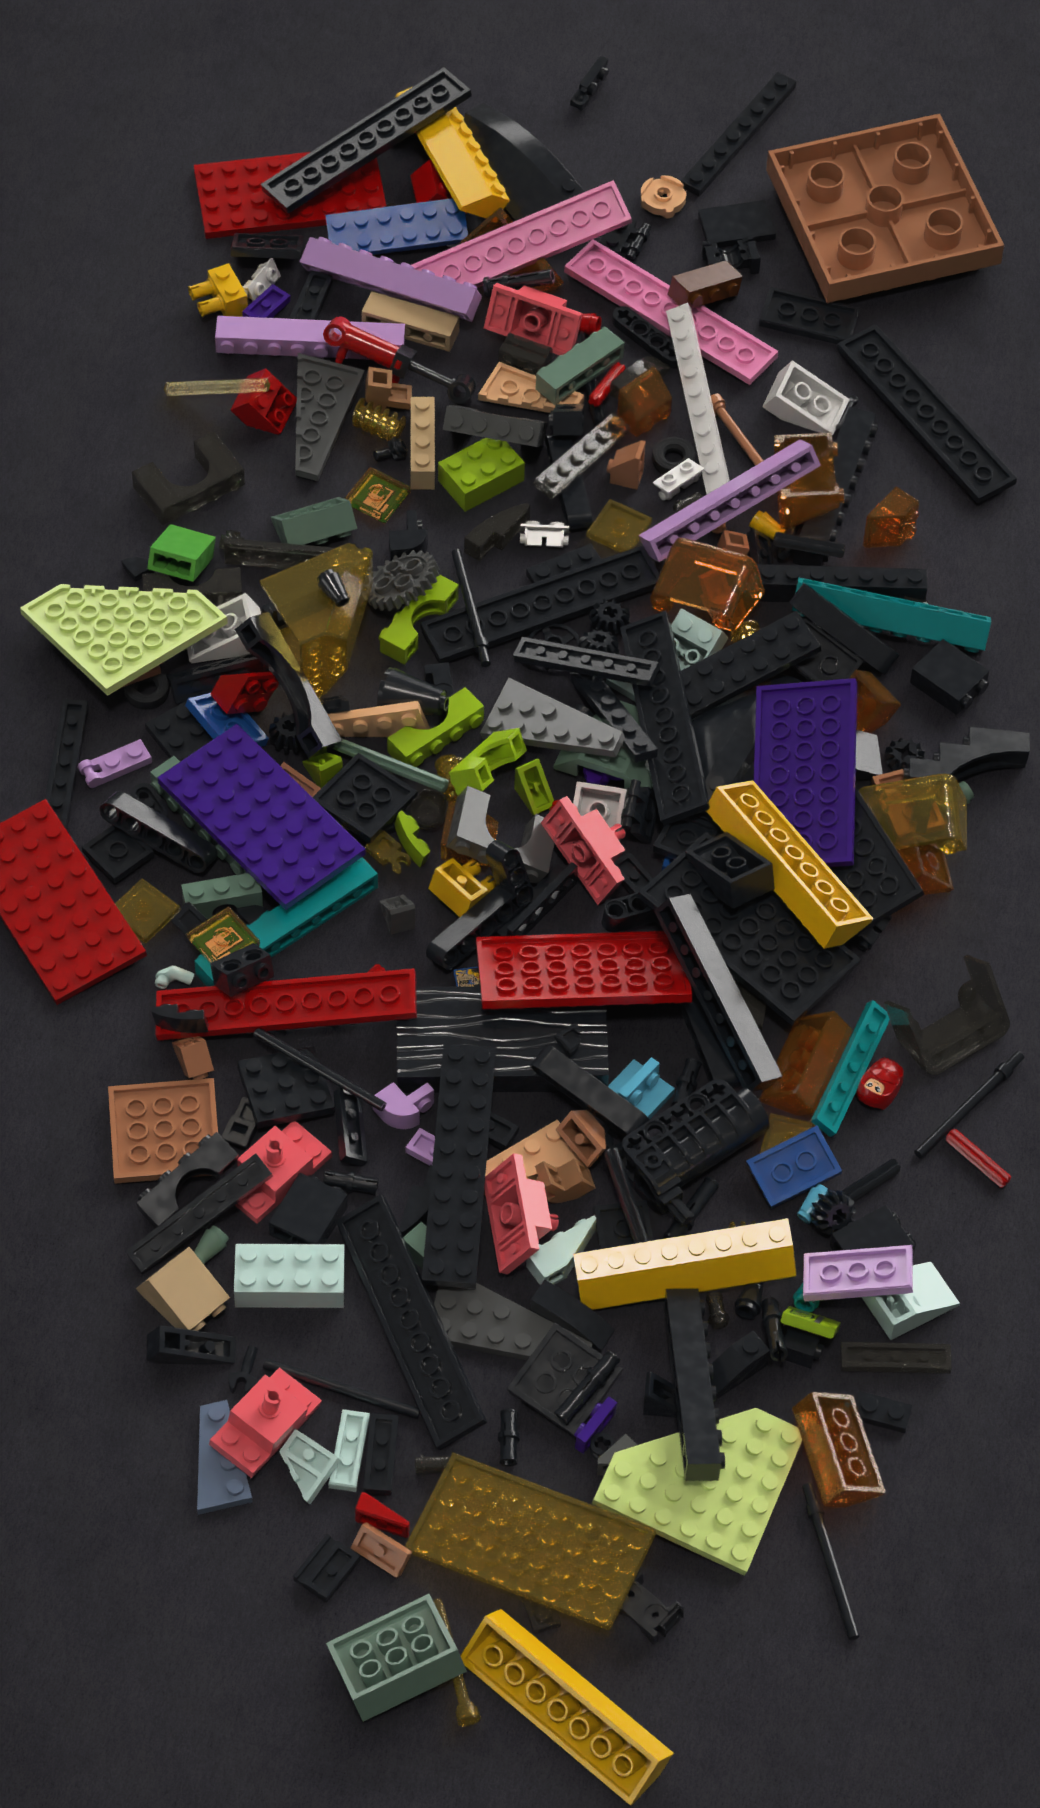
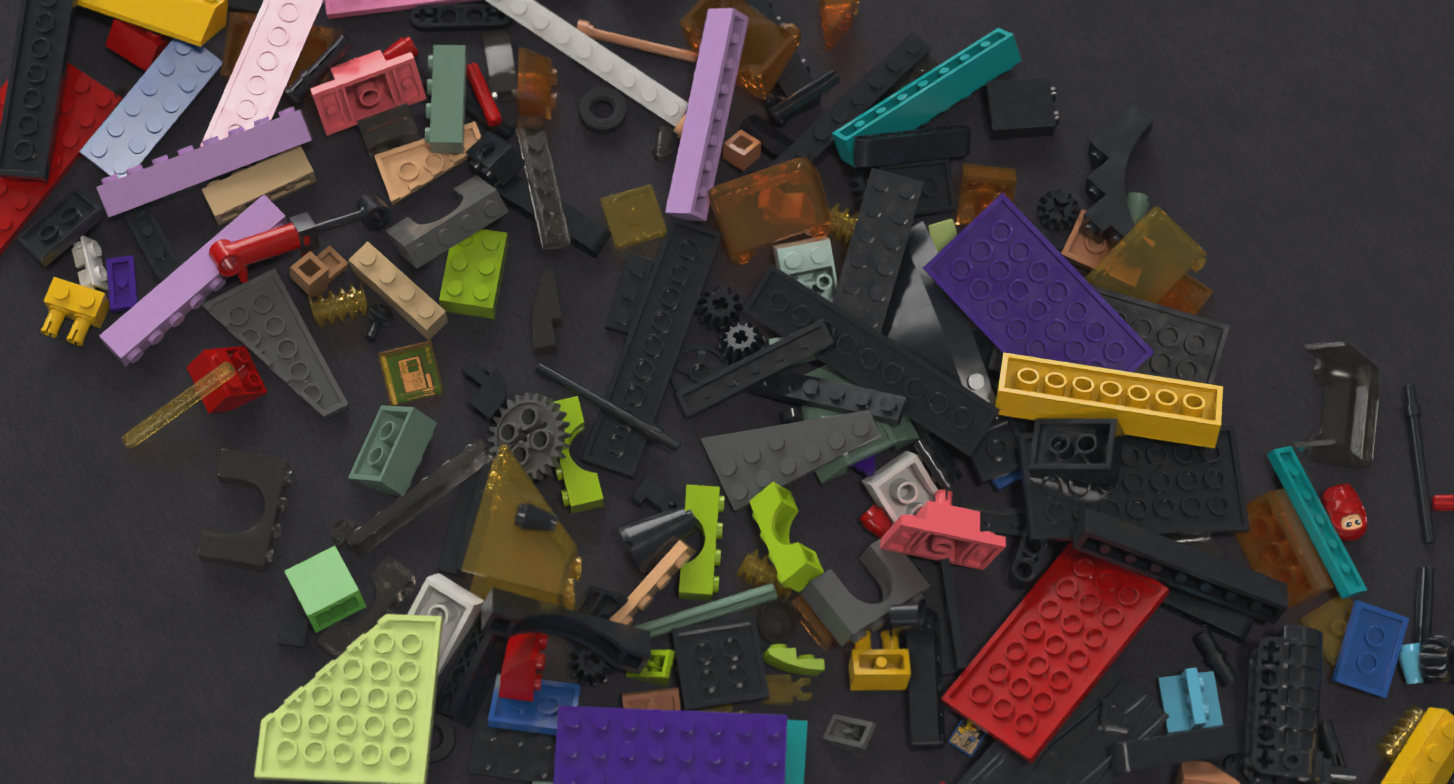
camera: 50 degrees left, 15 degrees up
lime slope [515,759,554,815] -> none
white hinge [520,521,569,548] -> none
nougat slope [607,440,646,490] -> none
white hinge [653,458,704,500] -> none
yellow cone [749,510,786,540] -> none

